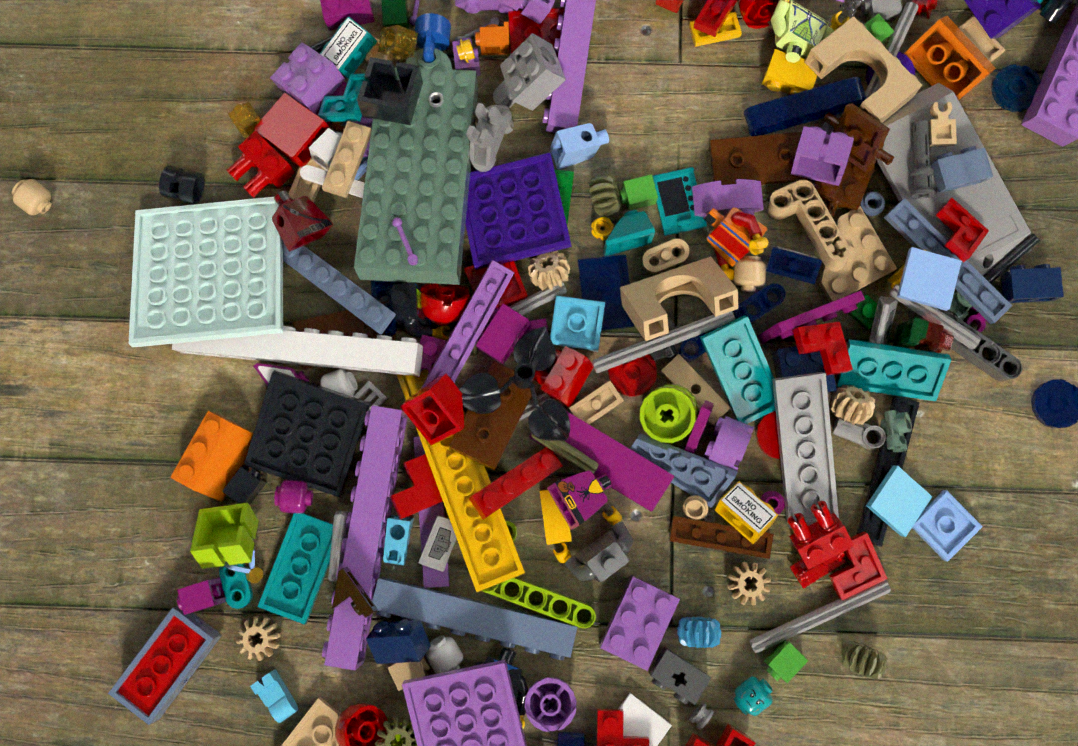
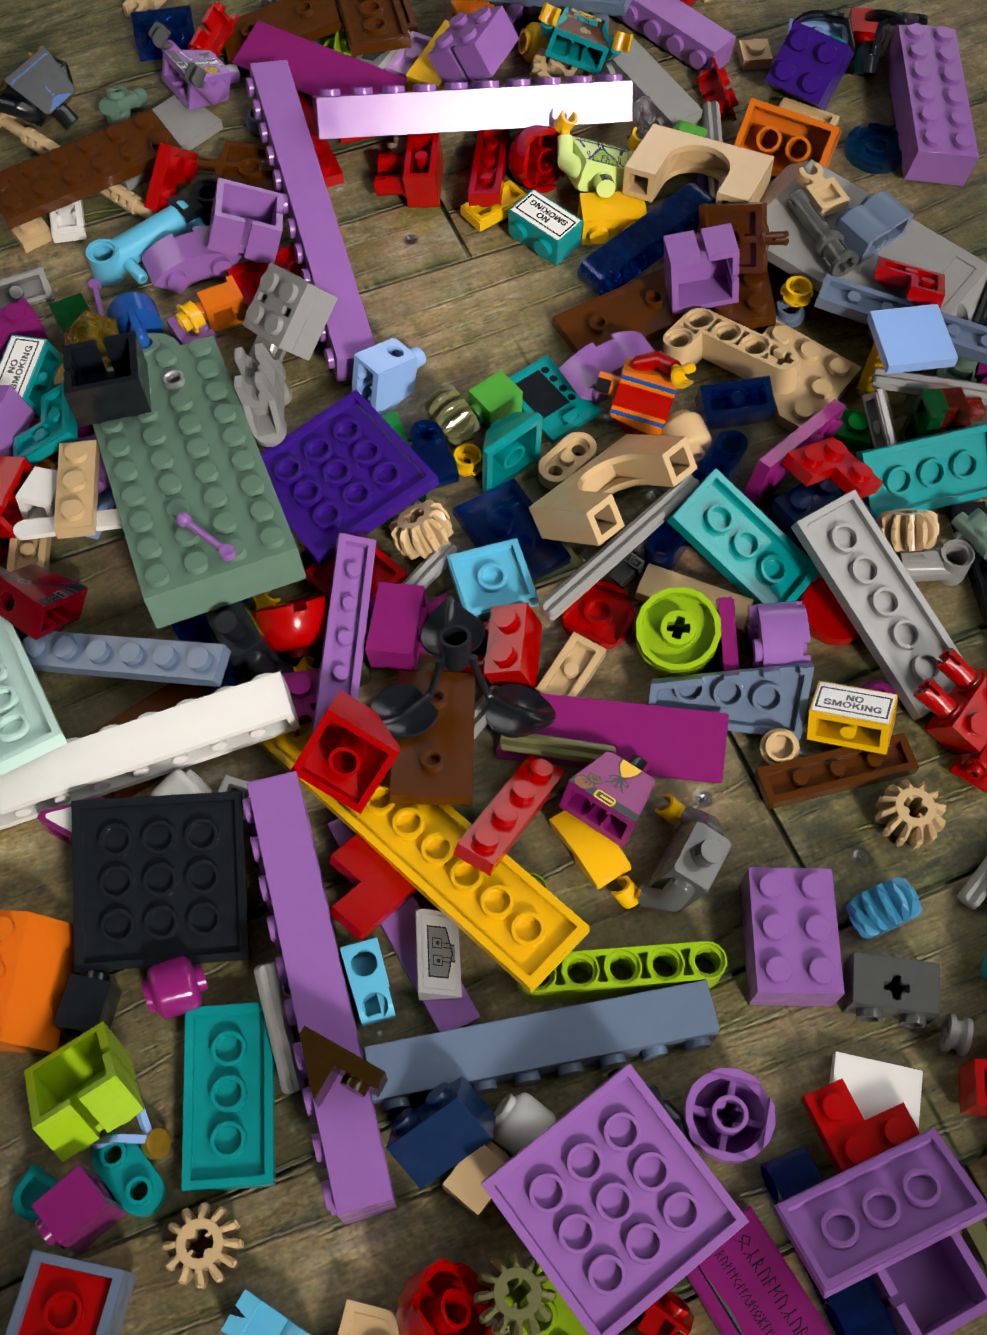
camera: 30 degrees left, 20 degrees down
none -> teal tile [12,1164,59,1222]
none -> clear blue piece [410,419,459,490]
none -> brick [508,189,583,266]
none -> yellow plate [780,276,814,307]

